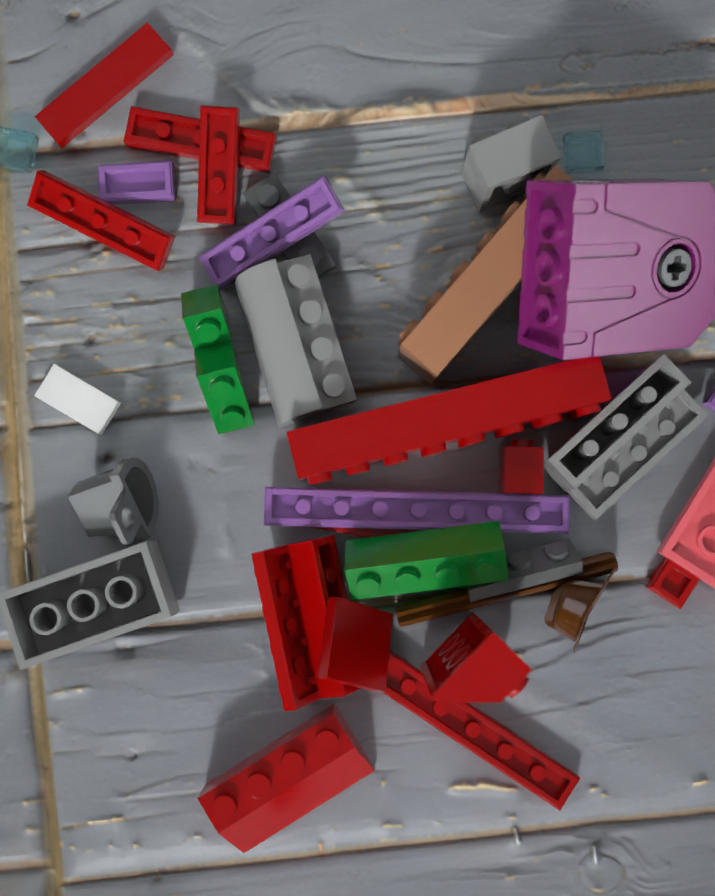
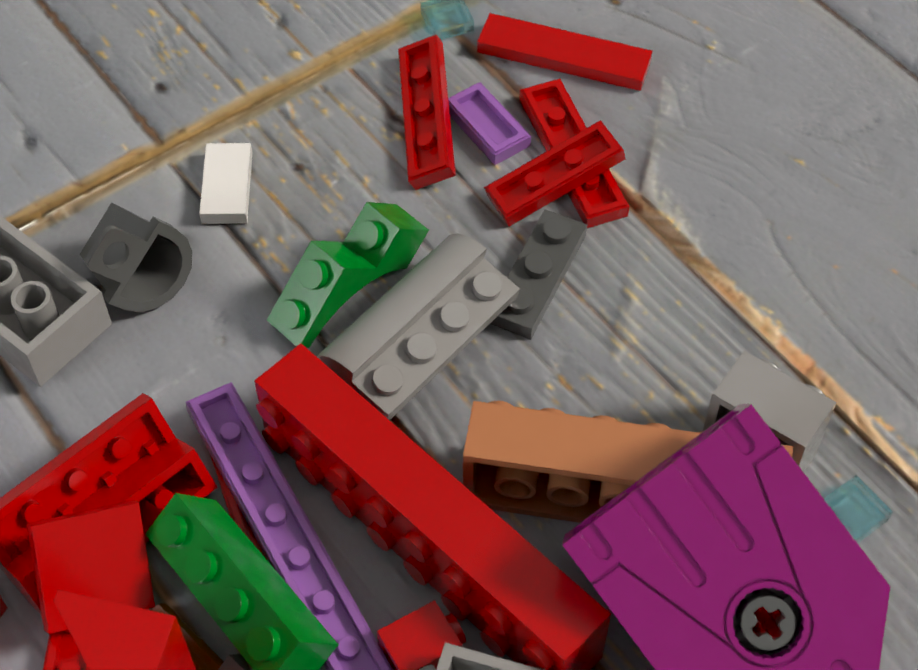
camera: 55 degrees right, 30 degrees down
medium lavender tile [199,176,345,290] -> none

